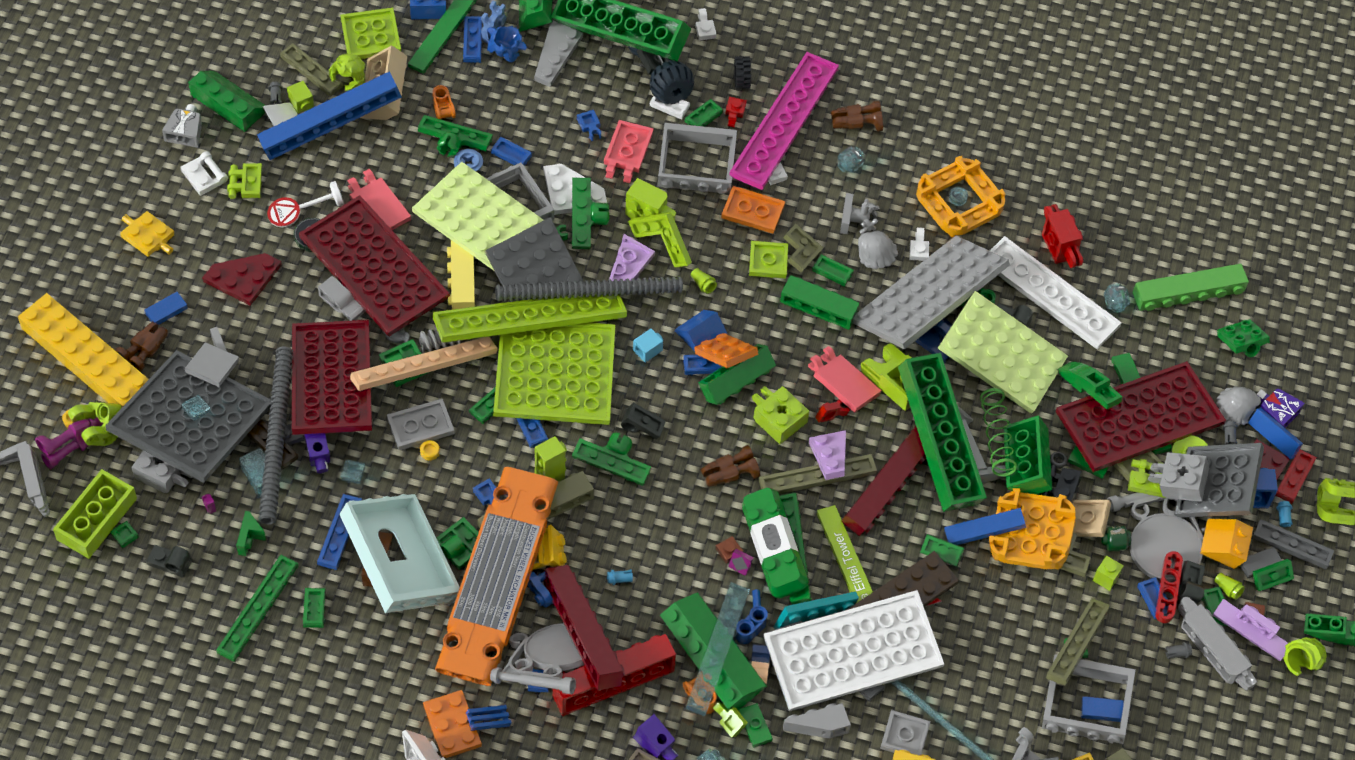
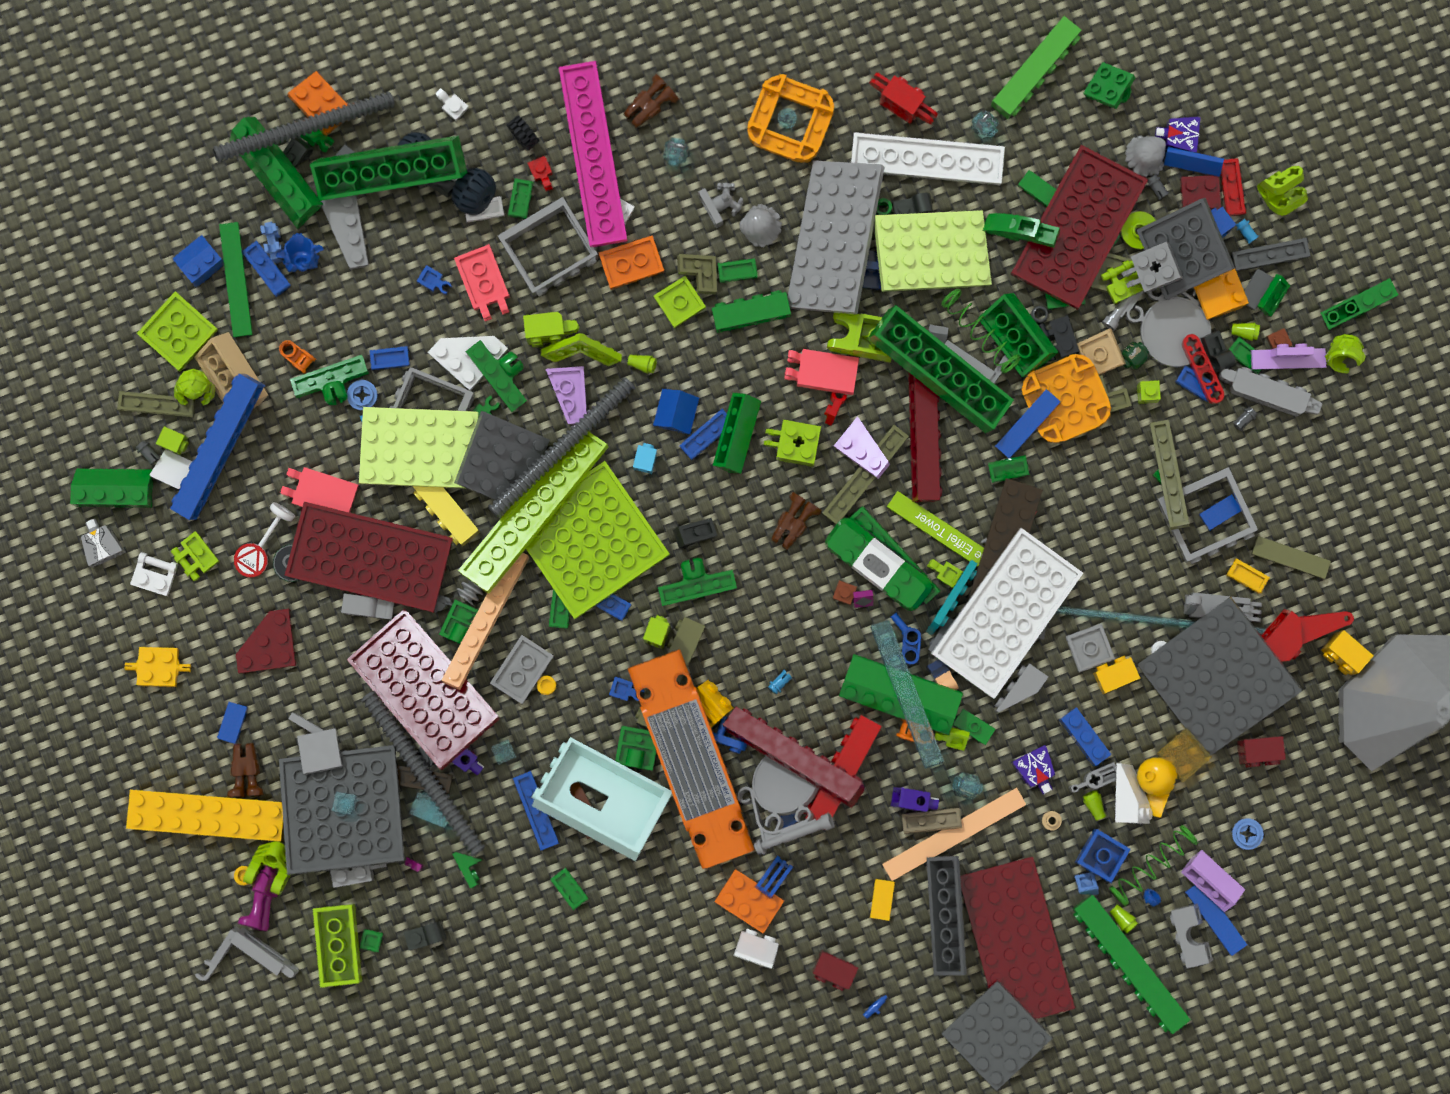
camera: 30 degrees left, 25 degrees up
green tile [216,555,299,662] -> none
orange plate [694,333,758,368] -> none
white plate [909,227,929,261] -> none
none -> lime plate [927,559,963,588]

